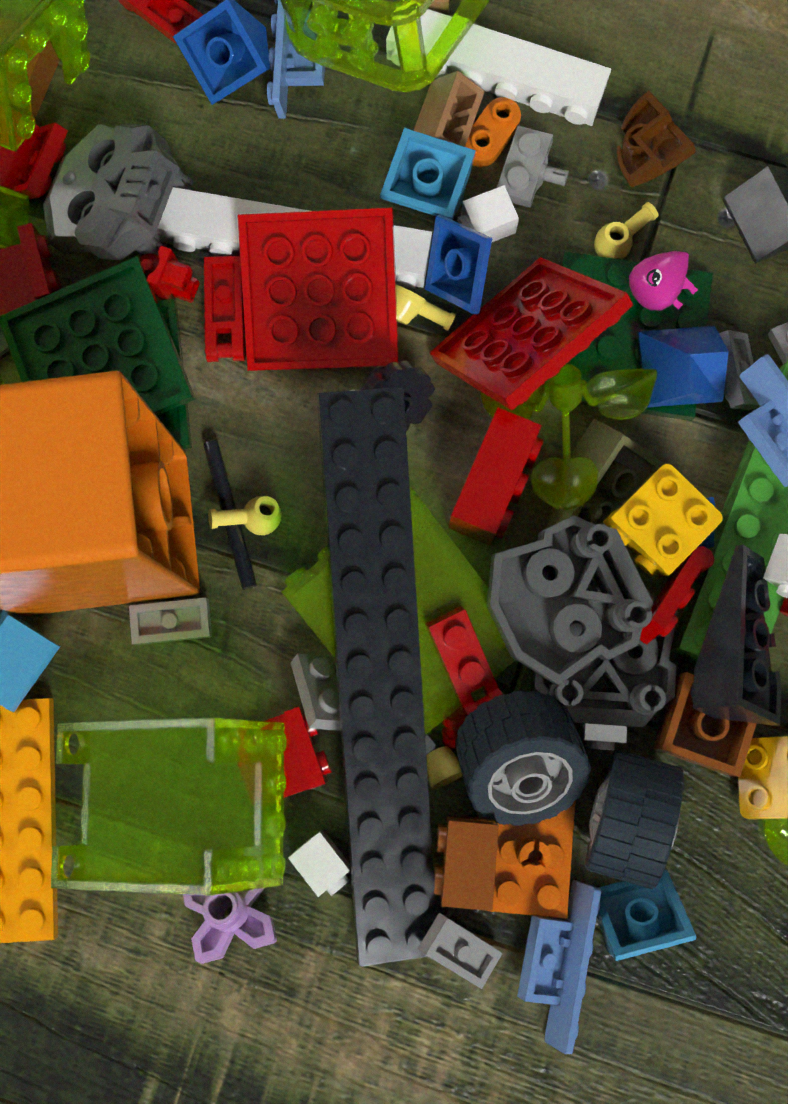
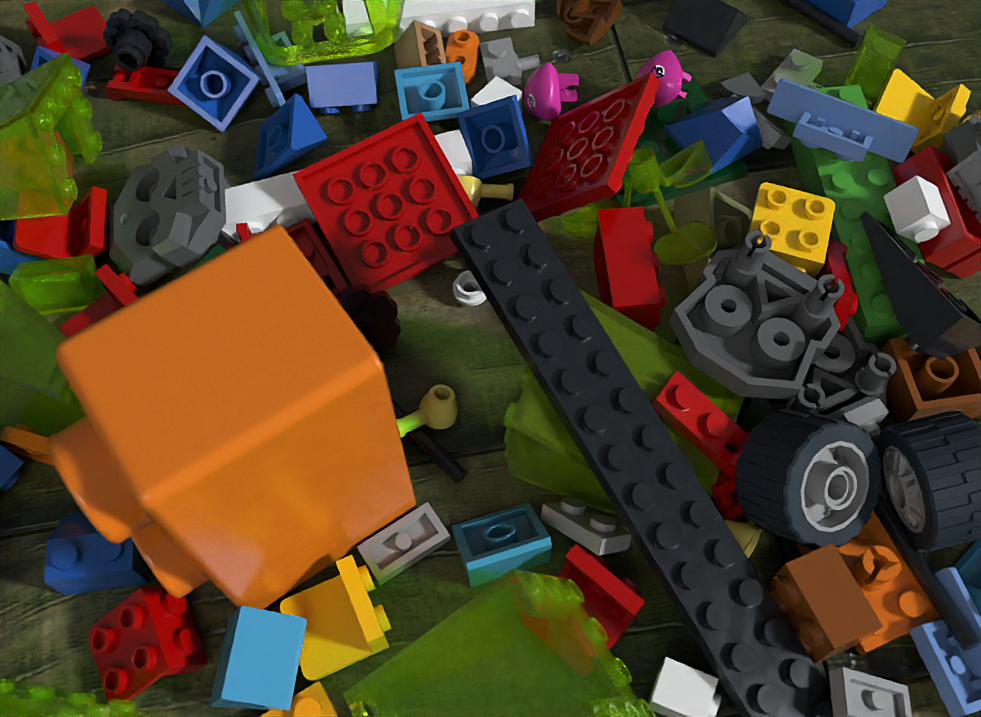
camera: 30 degrees left, 20 degrees down
light yellow bar [594,202,658,260] -> none
none -> blue slope [253,93,328,181]
none -> yellow bracket [280,555,392,681]
none -> slope [306,61,379,114]
none -> black plant [335,284,401,358]
none -> dark azure slope [451,502,552,588]
none -> dark pink piece [522,62,579,121]
none -> dark grey tile [718,72,766,104]
none -> black bar [873,493,980,651]

